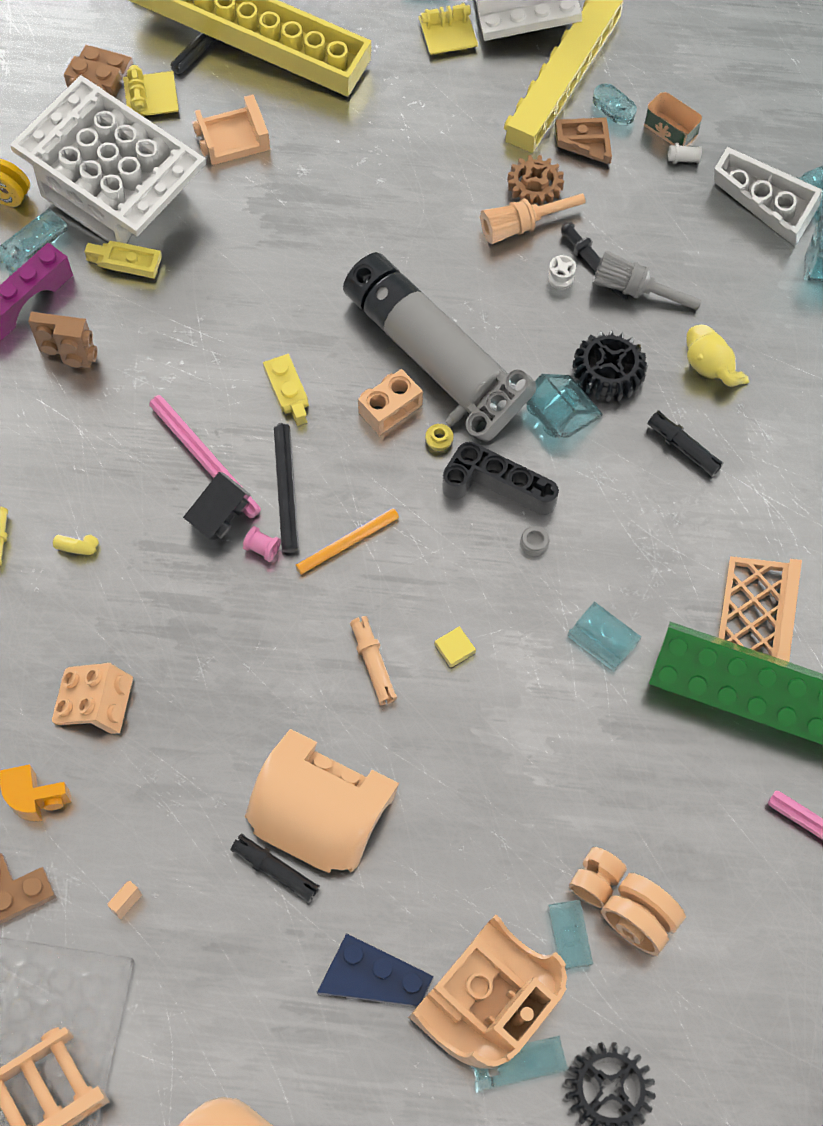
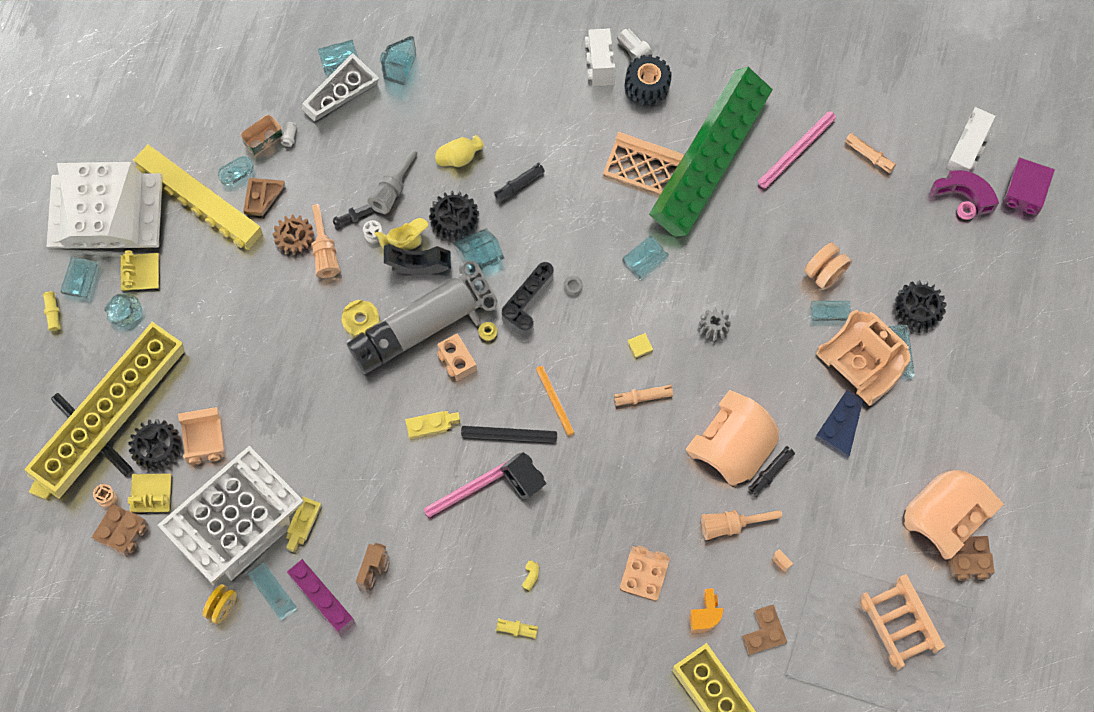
camera: 80 degrees left, 5 degrees up
bright pink bush [243,526,281,562] -> none
light nougat wheel [569,847,627,908] -> none
none -> light nougat wheel [93,484,117,508]
none -> clear light blue hair [104,292,142,326]
none -> black gear [128,419,182,471]
none -> light yellow tile [341,300,380,336]
none -> light yellow hair [374,218,429,251]
none -> black arch [384,244,451,275]
none -> light grey gear [698,308,731,341]
none -> light nougat piece [701,510,782,540]

